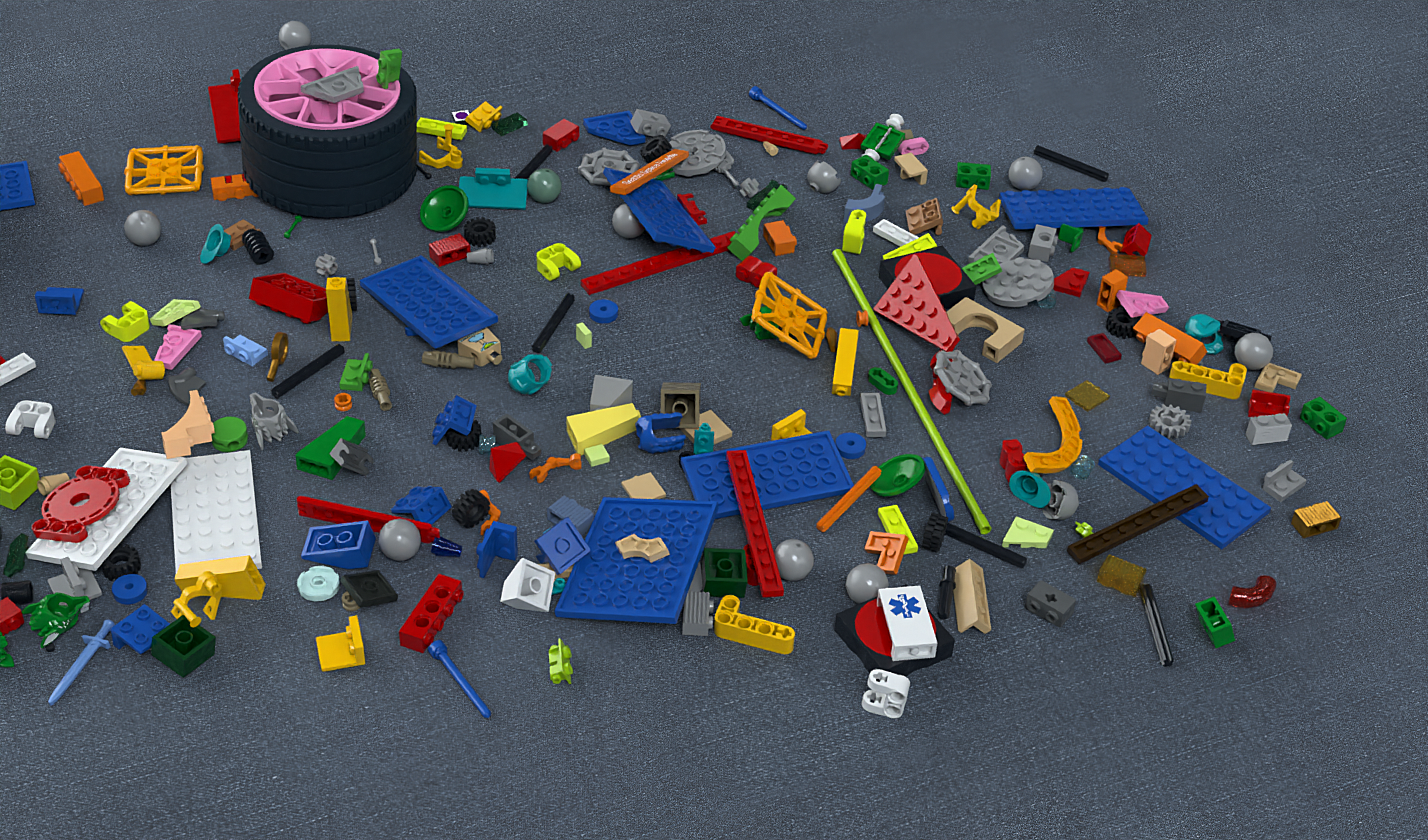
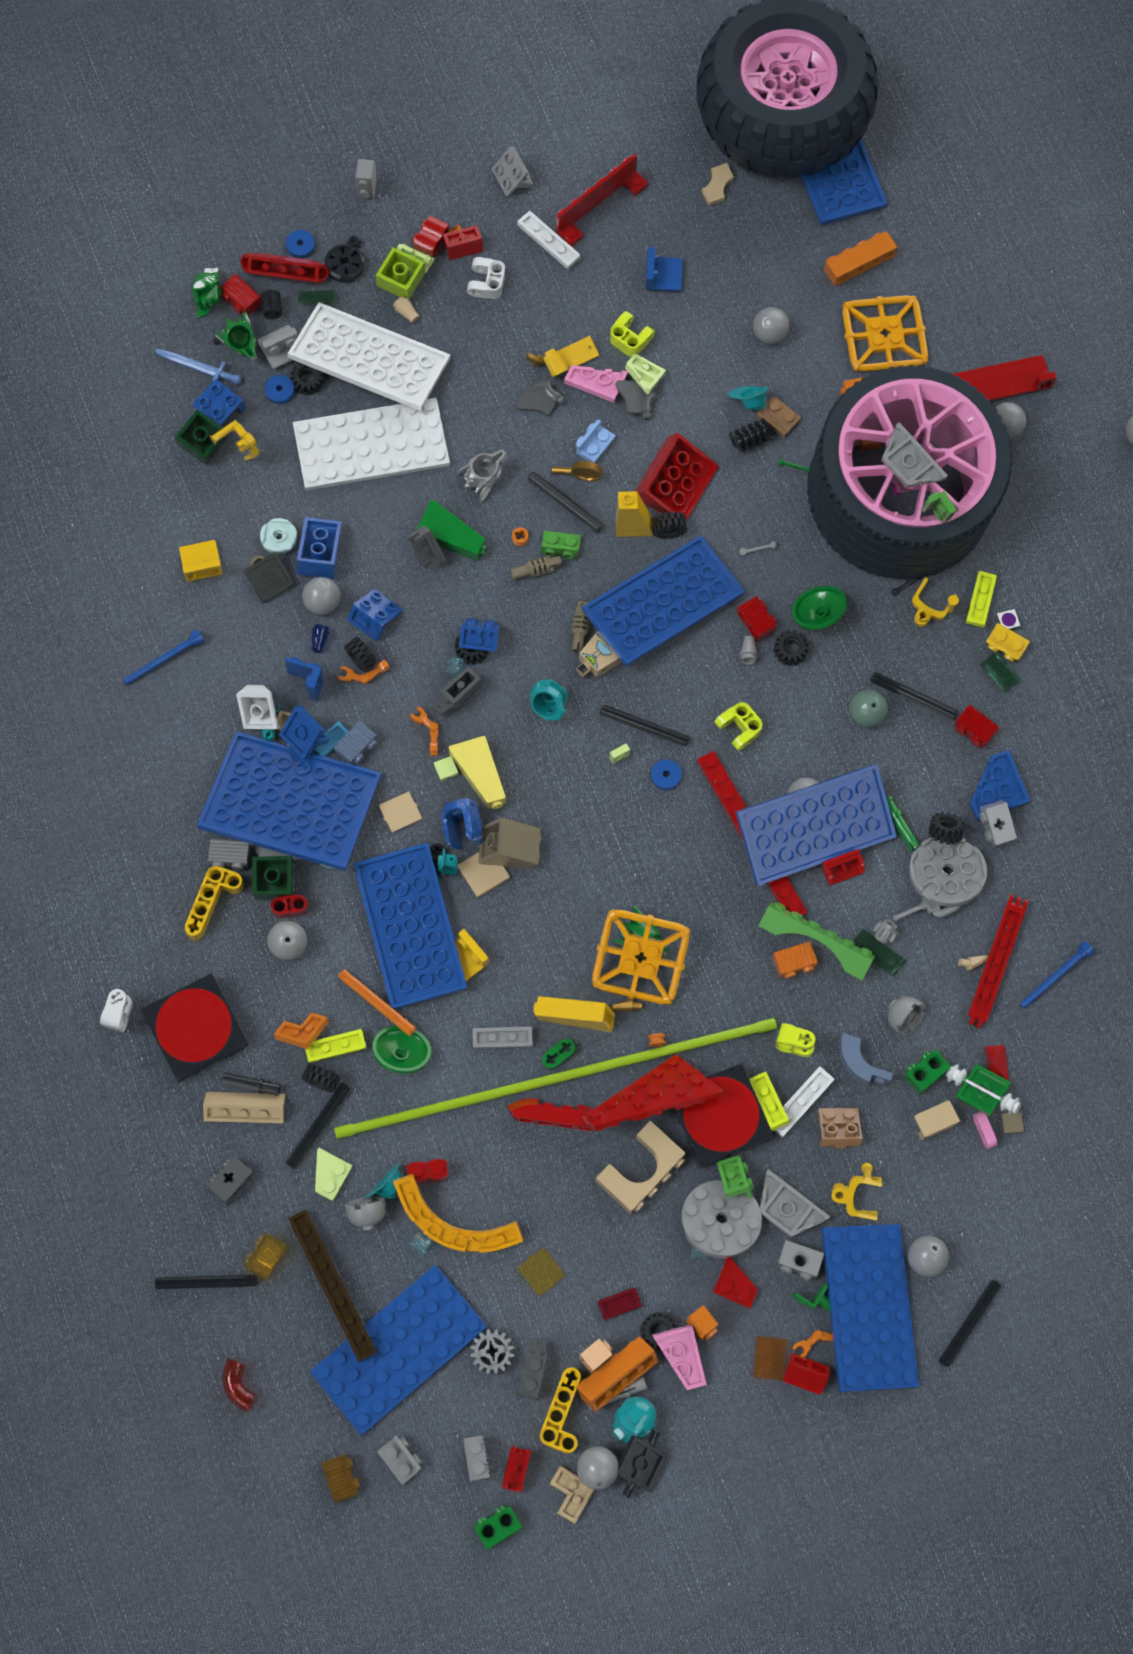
camera: 90 degrees right, 30 degrees up
piece [32,466,130,543] -> none
light nougat arch [161,390,215,459] -> none
yellow slope [175,555,266,600] -> none
bright green head [211,417,248,452] -> none
red hinge [297,496,440,544] -> none
light grey gear [315,253,338,277] -> none
red brick [399,574,464,653] -> none
teal bracket [459,168,528,210] -> none
red slope [489,442,527,483] -> none
lime hinge [548,638,573,684] -> none
light grey plate [578,147,640,186] -> none
light grey slope [590,375,633,412] -> none
orange tile [610,149,689,195] -> none
tan tile [615,534,670,563] -> none
red plate [726,450,784,597] -> none
red brick [736,256,777,288] -> none
blue piece [835,432,866,459] -> none
light grey piece [845,563,889,604] -> none
white panel [877,586,937,661] -> none
blue tile [922,456,954,522] -> none
light grey plate [933,350,992,406] -> none
green brick [956,162,991,190] -> none
lime plate [1074,522,1094,538] -> none
green brick [1195,596,1235,648] -> none

